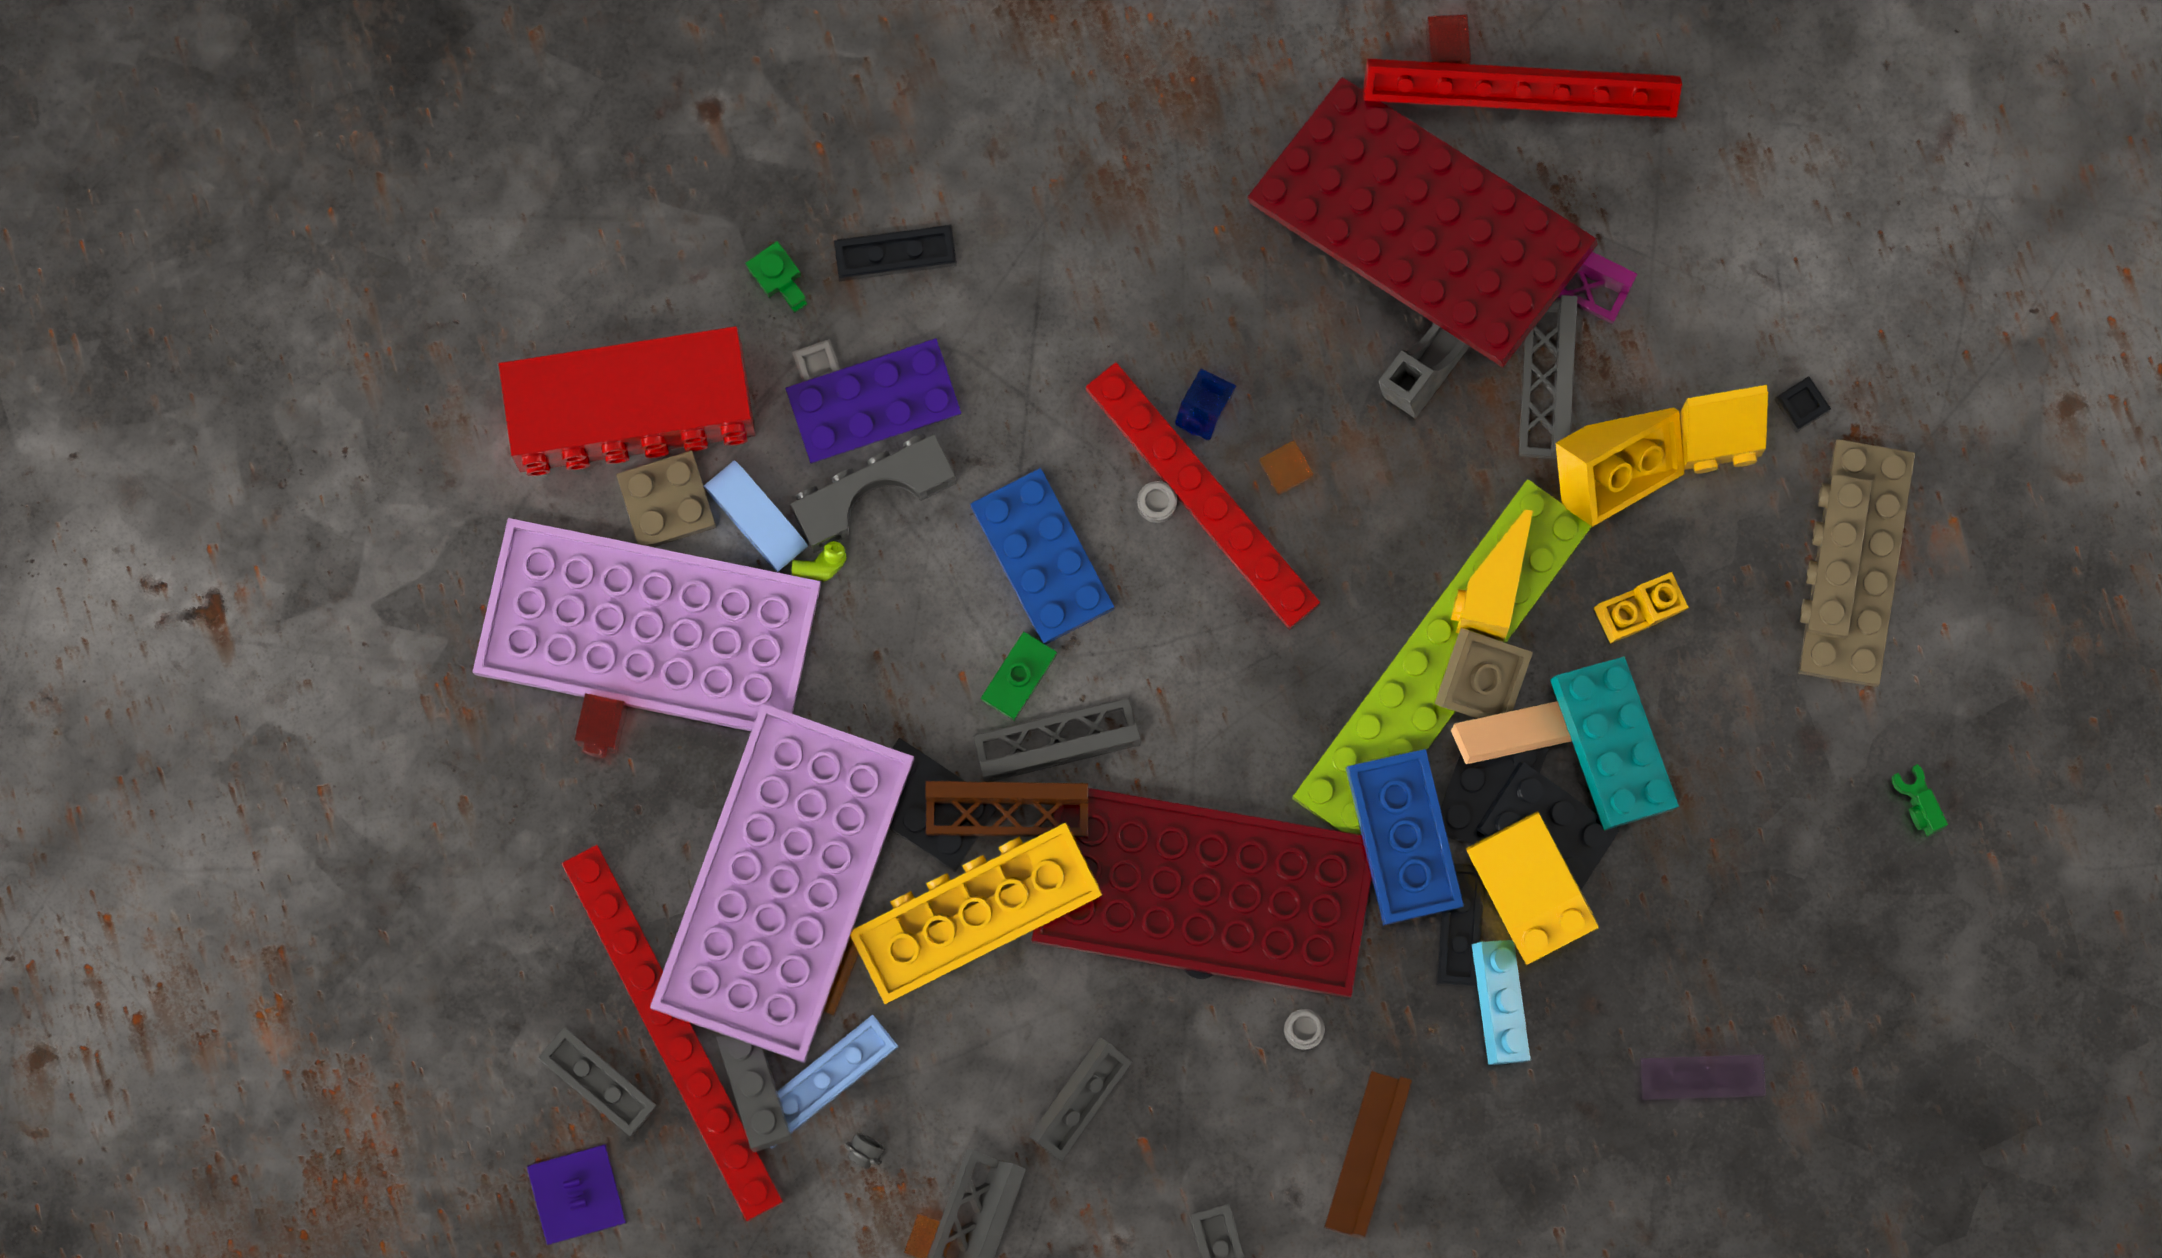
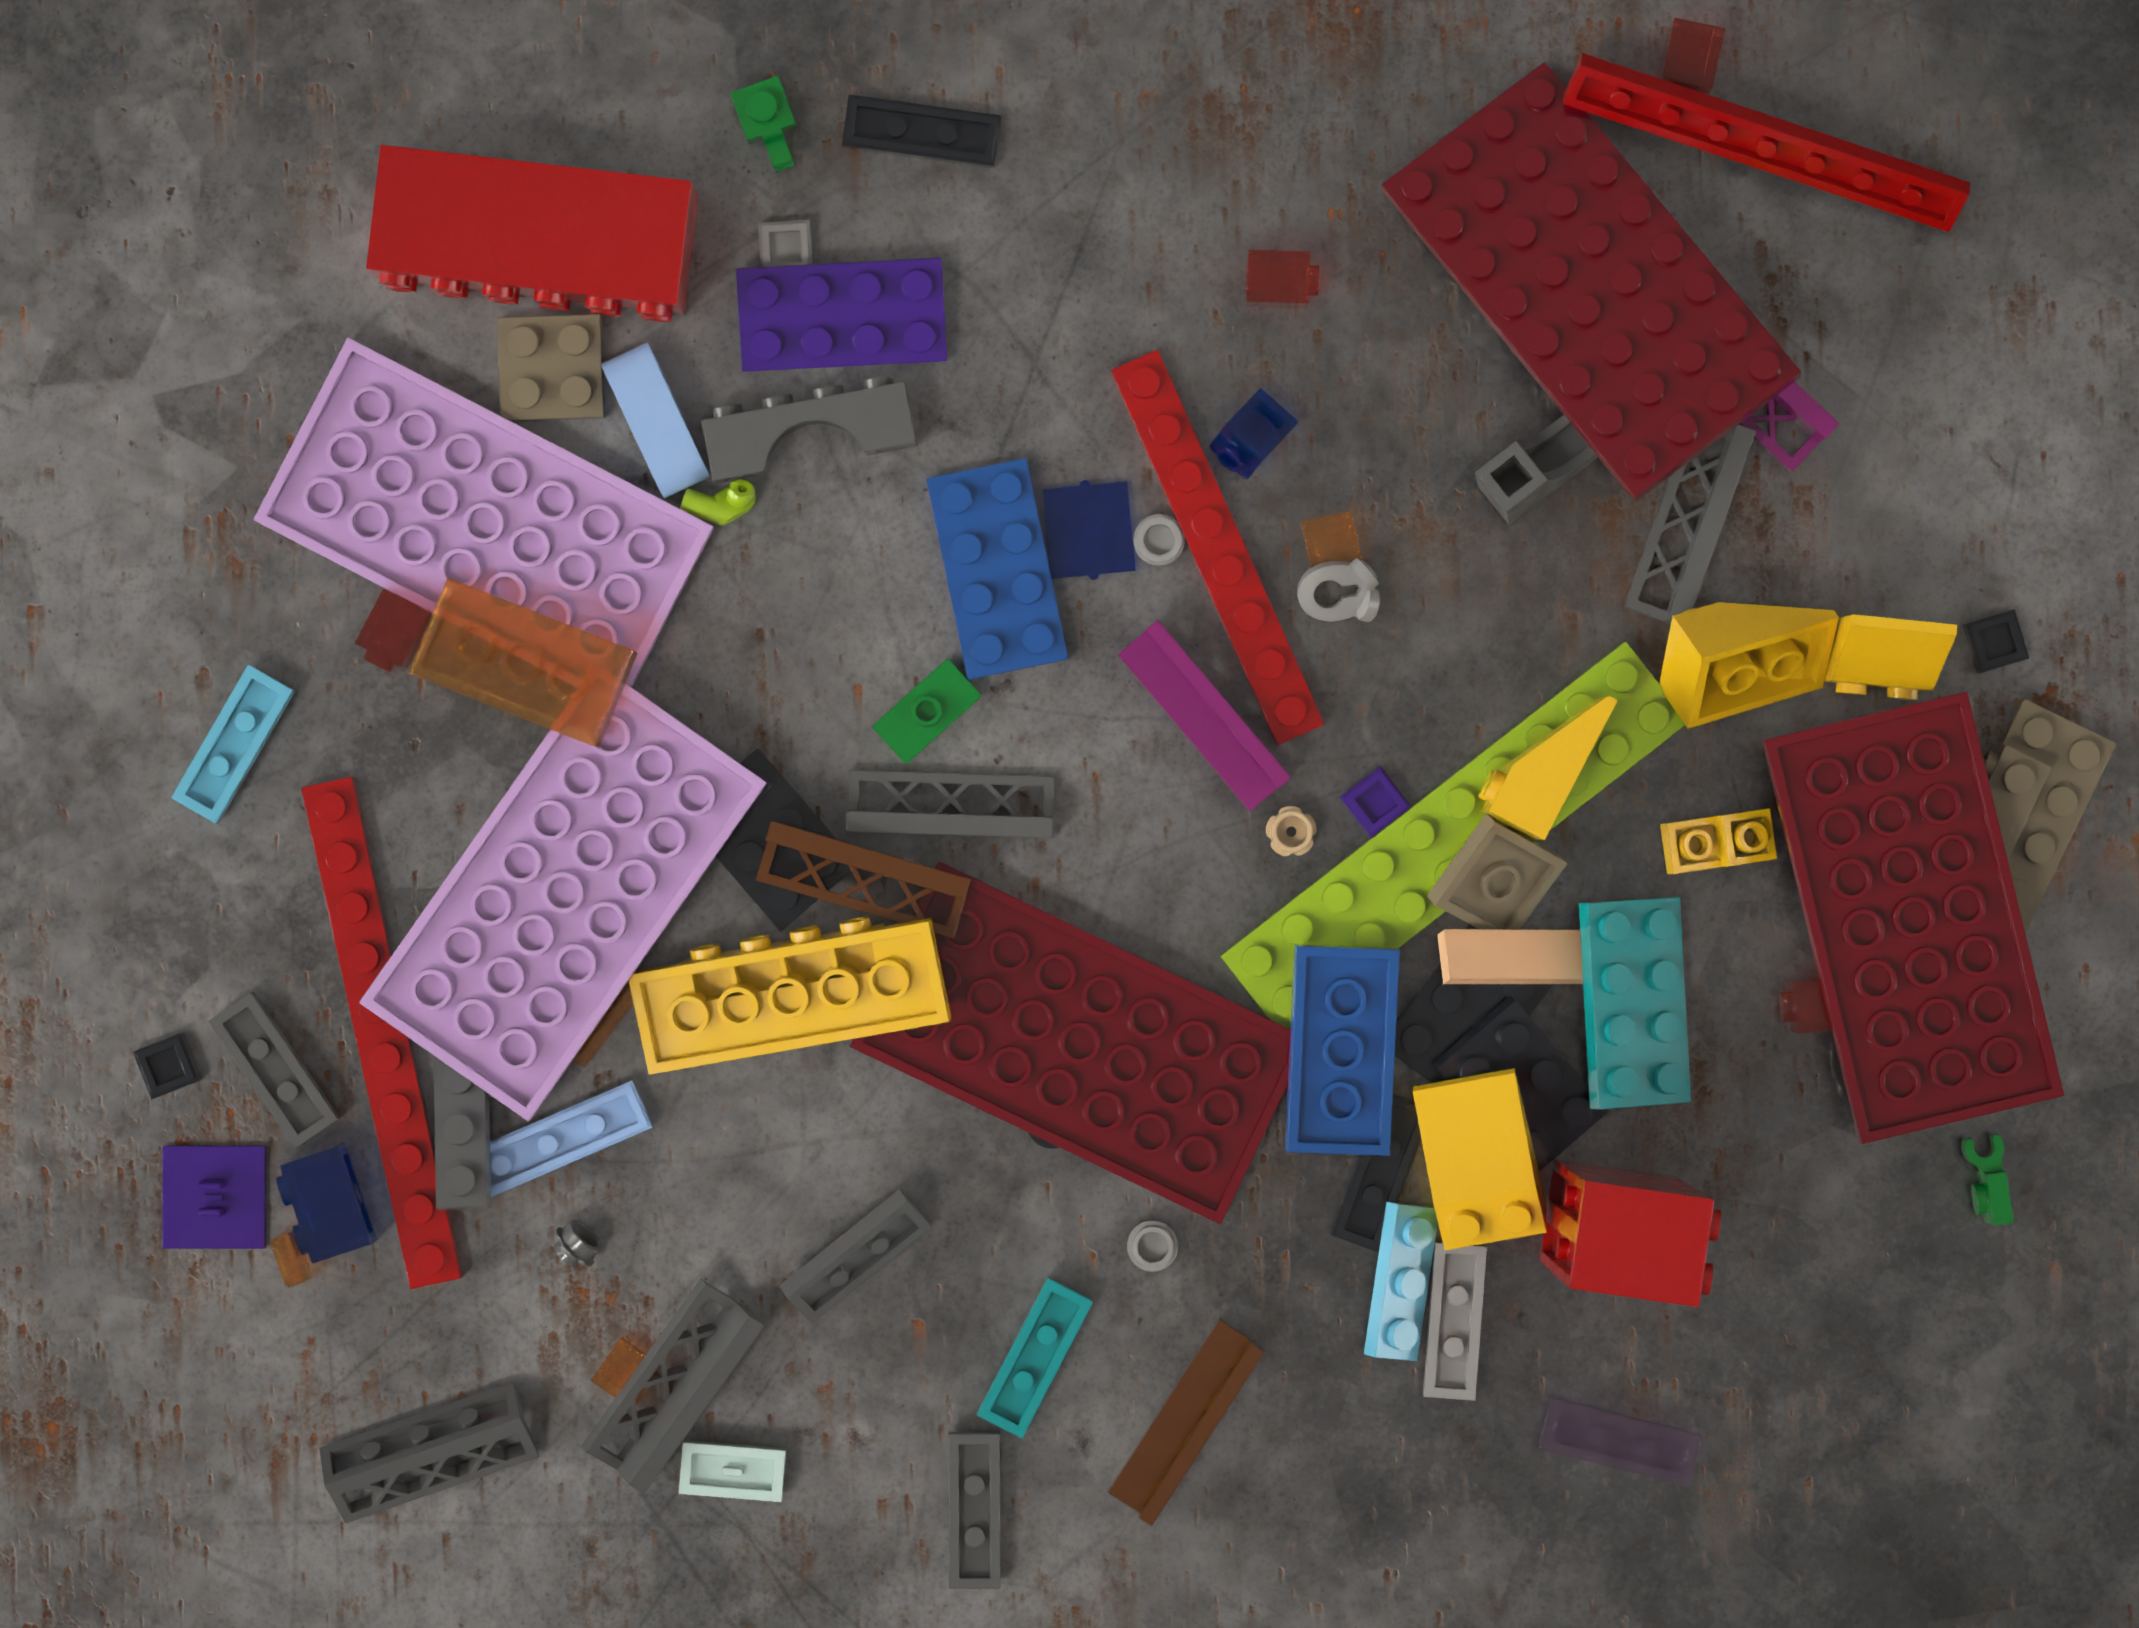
camera: 15 degrees right, 10 degrees up
none -> black tile [133,1032,202,1100]
none -> medium azure plate [171,664,296,824]
none -> clear orange tile [270,1229,313,1288]
none -> clear blue brick [276,1143,378,1264]
none -> clear orange tile [409,577,637,749]
none -> teal plate [977,1277,1093,1438]
none -> clear blue piece [1043,480,1136,580]
none -> magenta fence [1118,620,1291,811]
none -> clear red brick [1245,250,1319,309]
none -> tan plate [1266,806,1317,856]
none -> light grey piece [1297,558,1380,622]
none -> dark purple tile [1339,766,1412,838]
none -> light grey plate [1423,1241,1487,1401]
none -> red brick [1539,1159,1721,1307]
none -> dark red plate [1762,691,2065,1144]
none -> clear red brick [1779,978,1832,1033]

